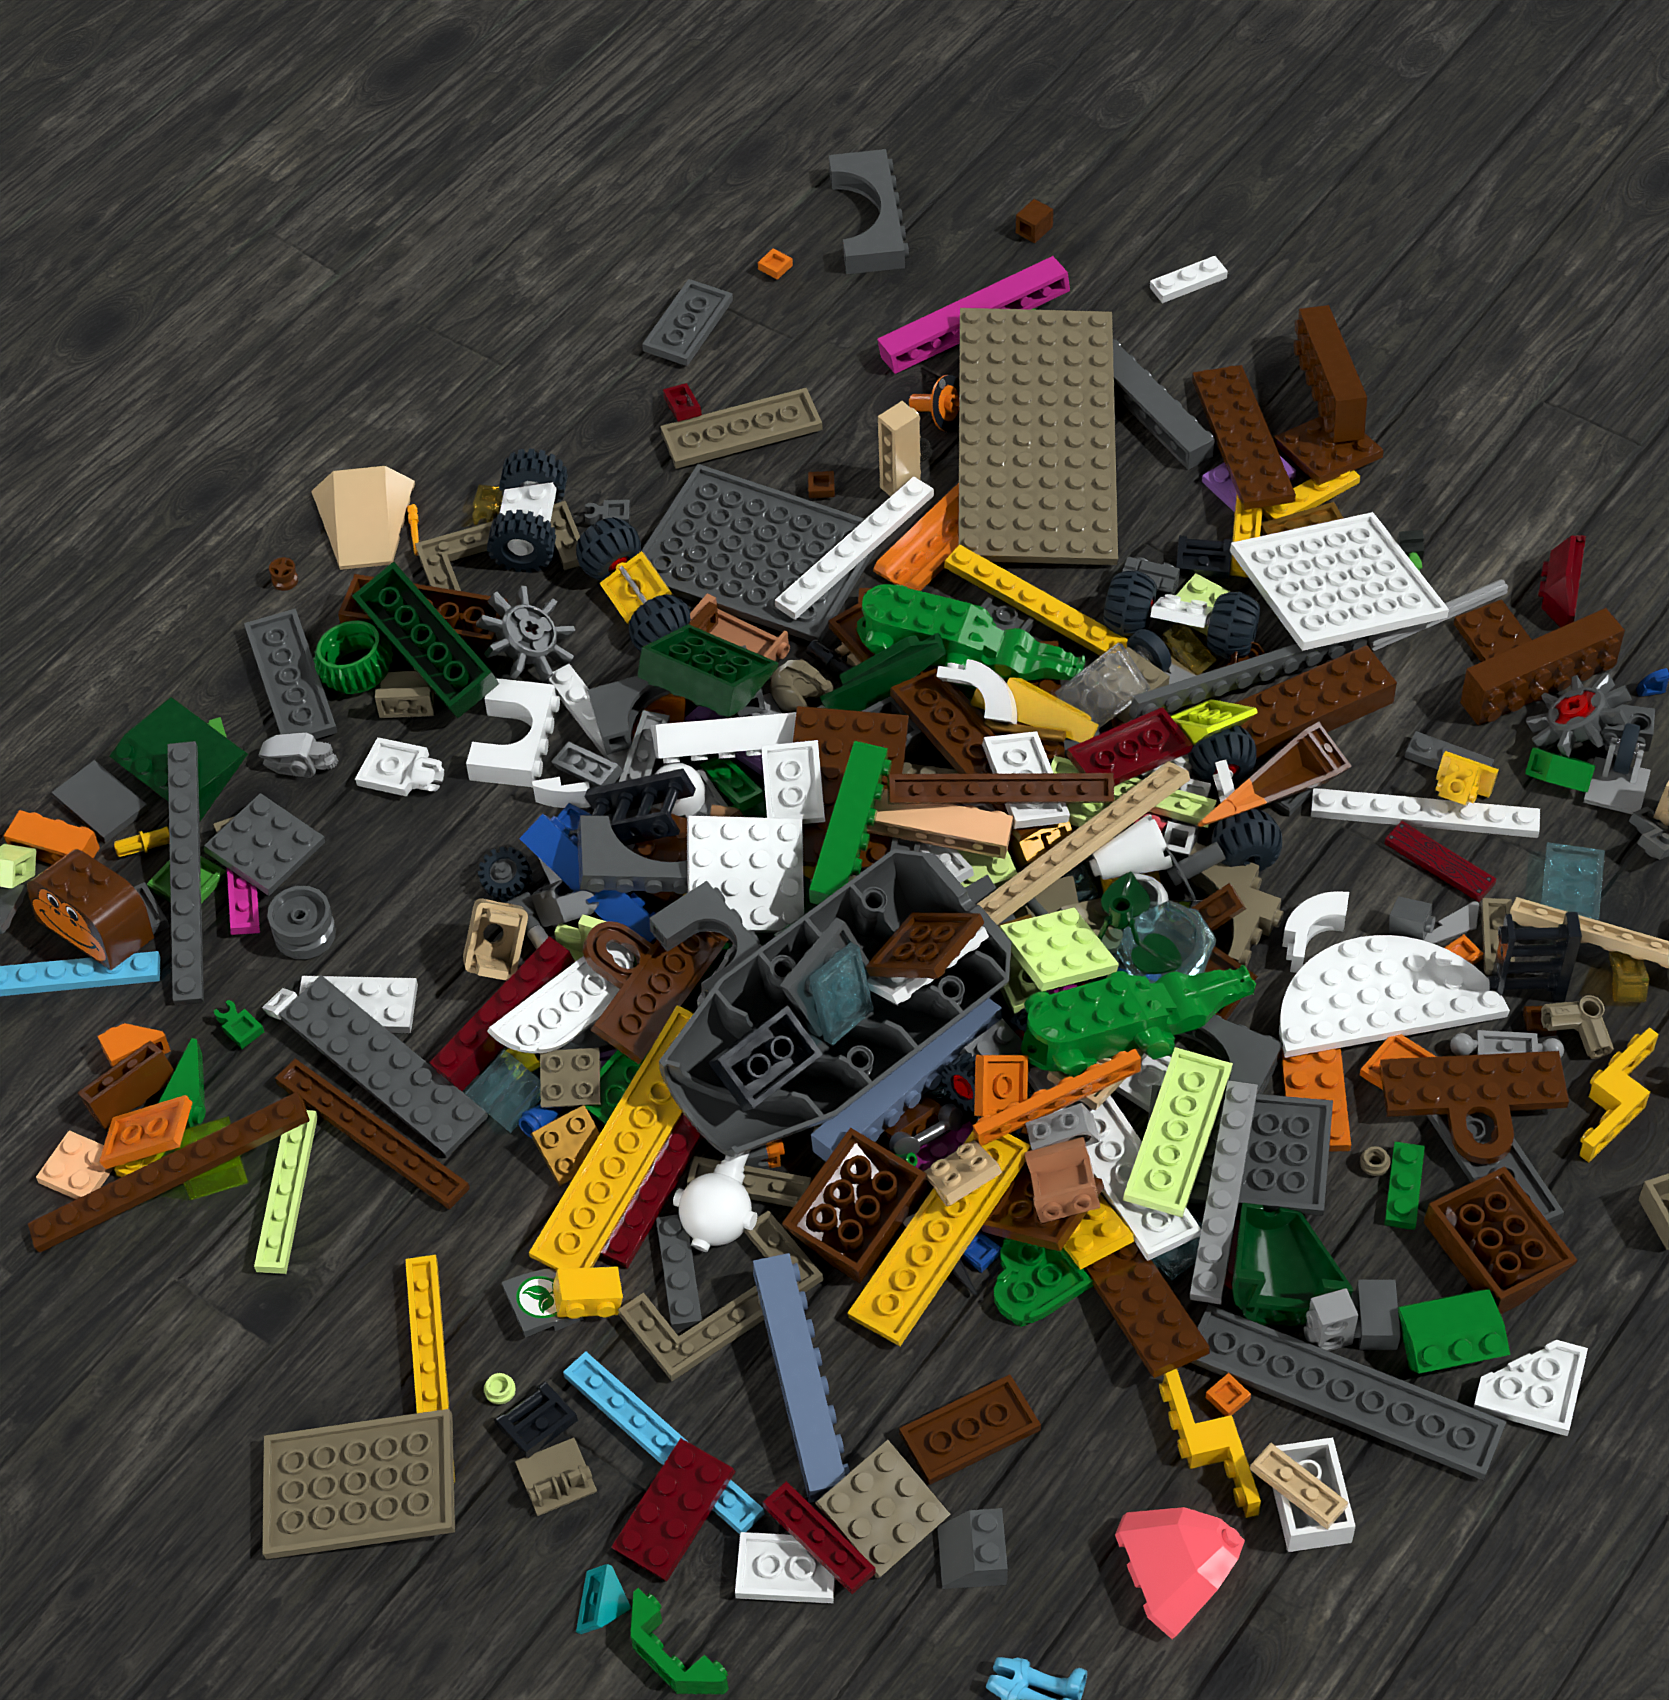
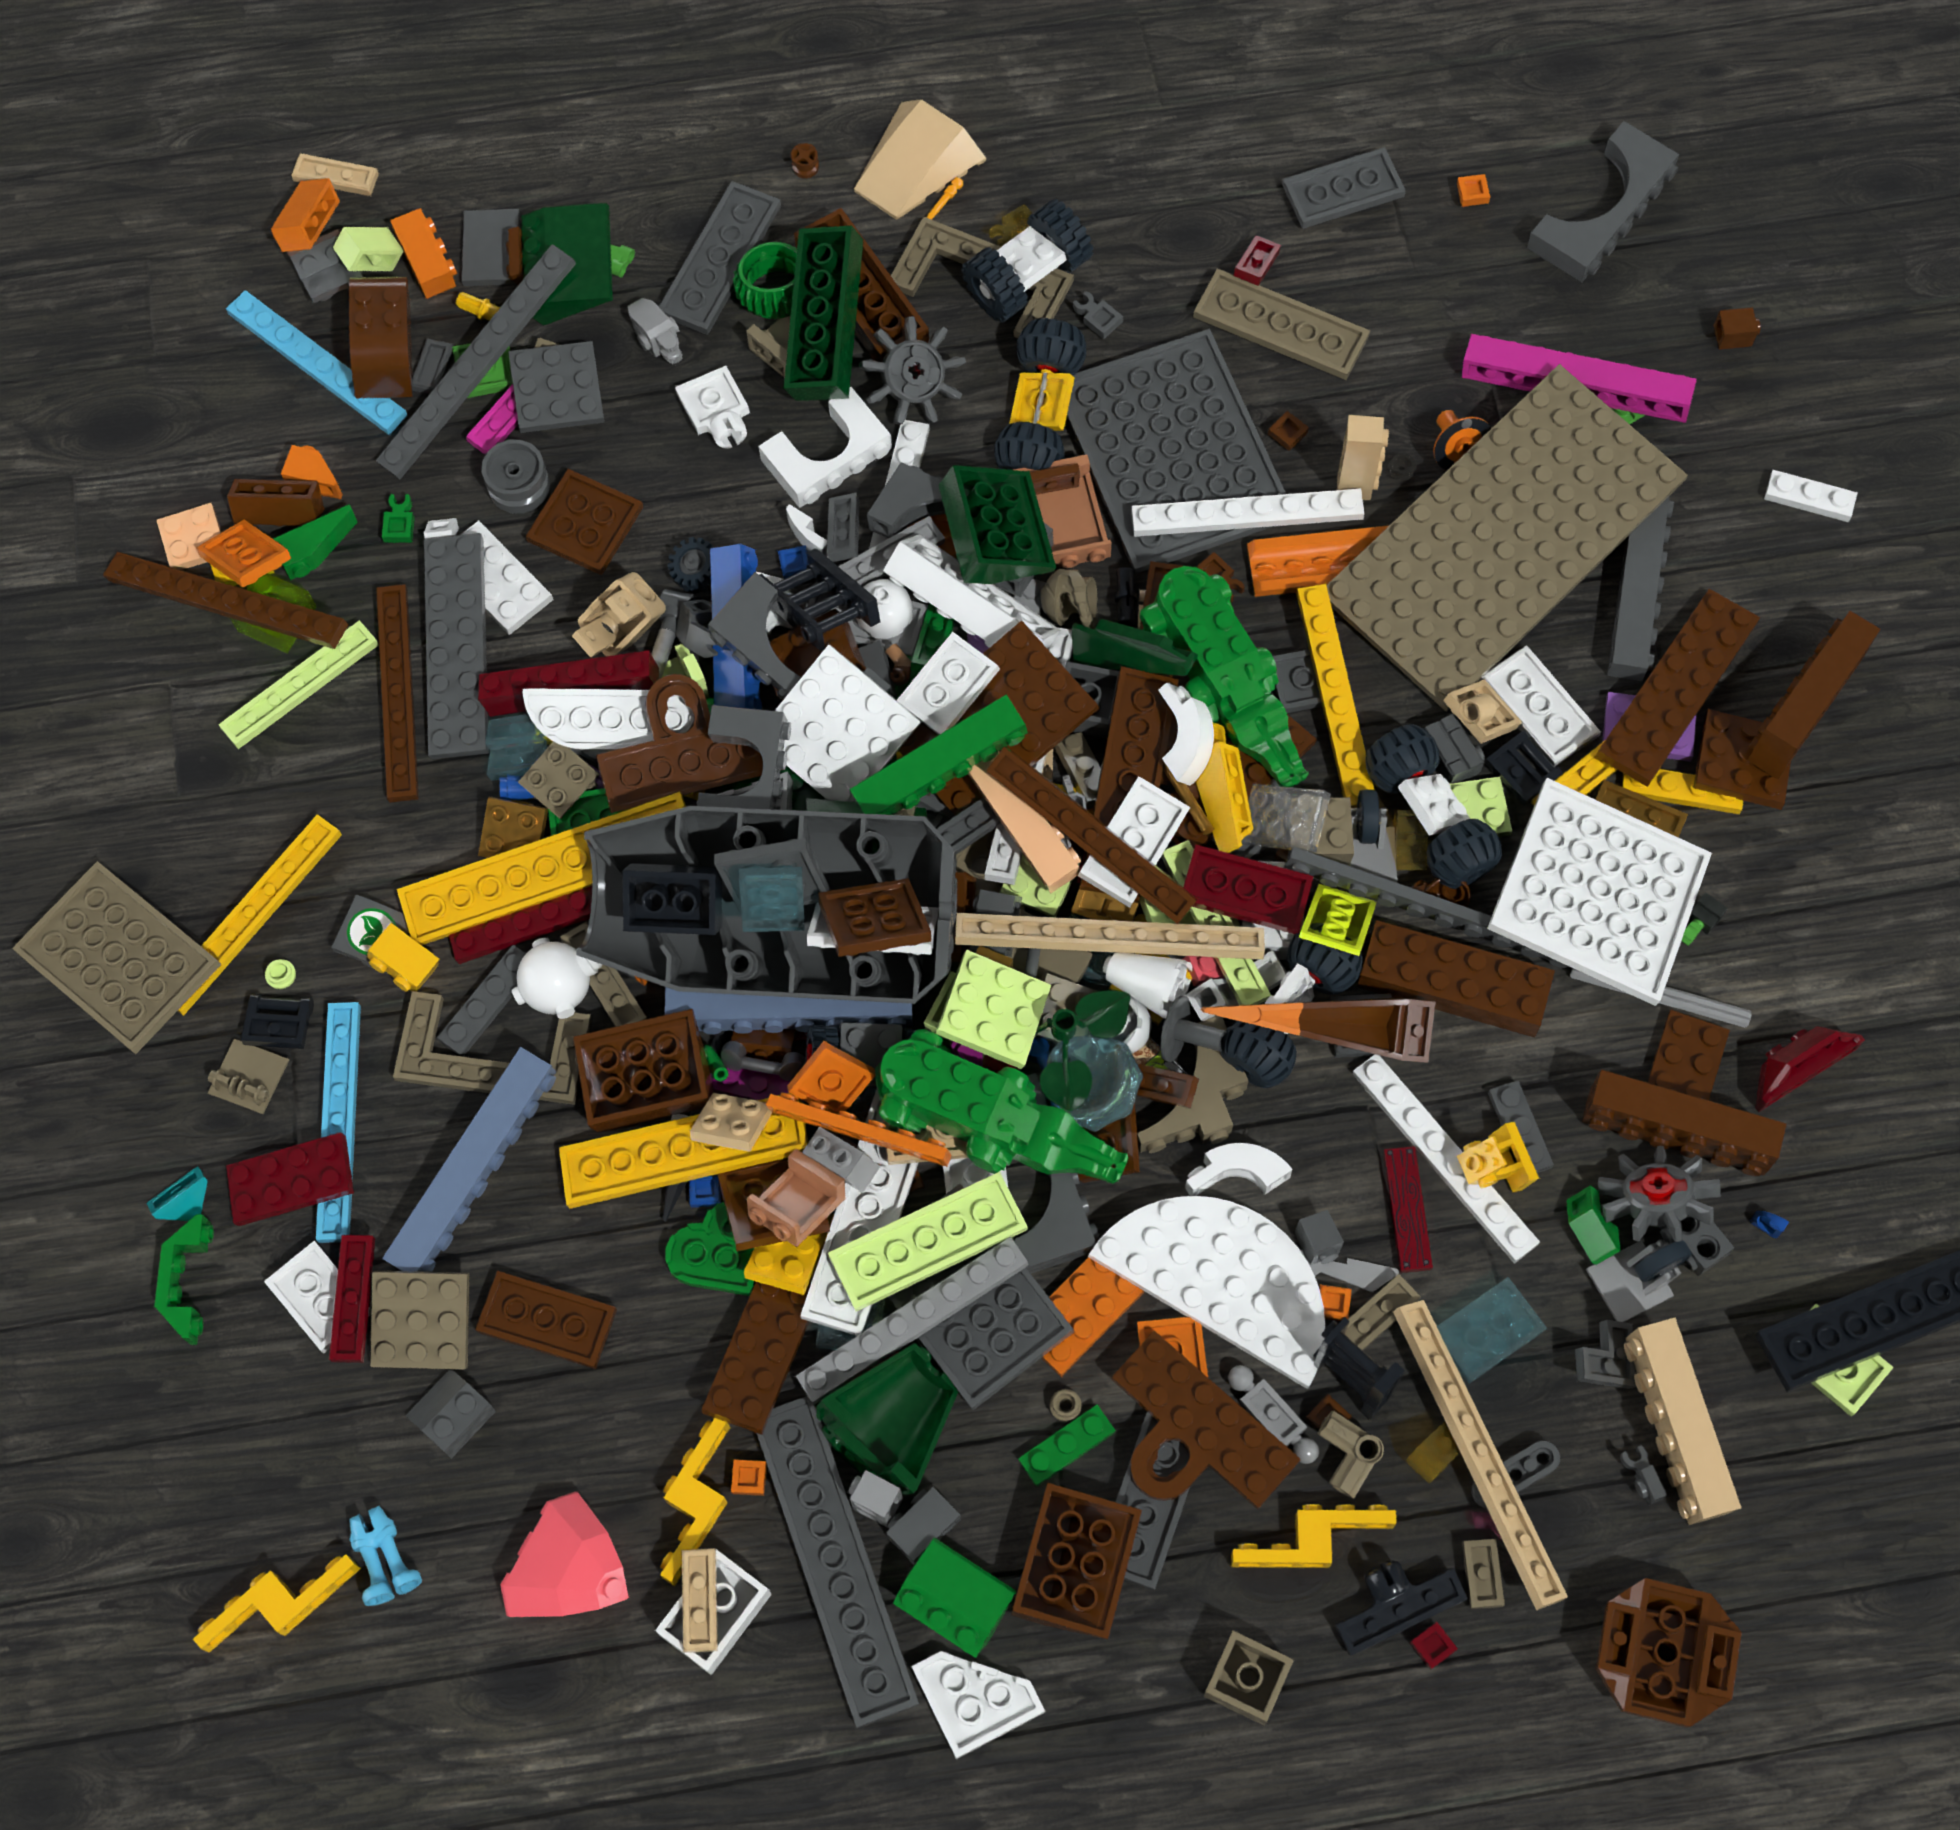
camera: 45 degrees right, 15 degrees up
none -> reddish brown plate [506,227,523,286]
none -> reddish brown plate [526,469,644,575]
none -> tan plate [1443,679,1522,744]
none -> white tile [1479,645,1601,766]

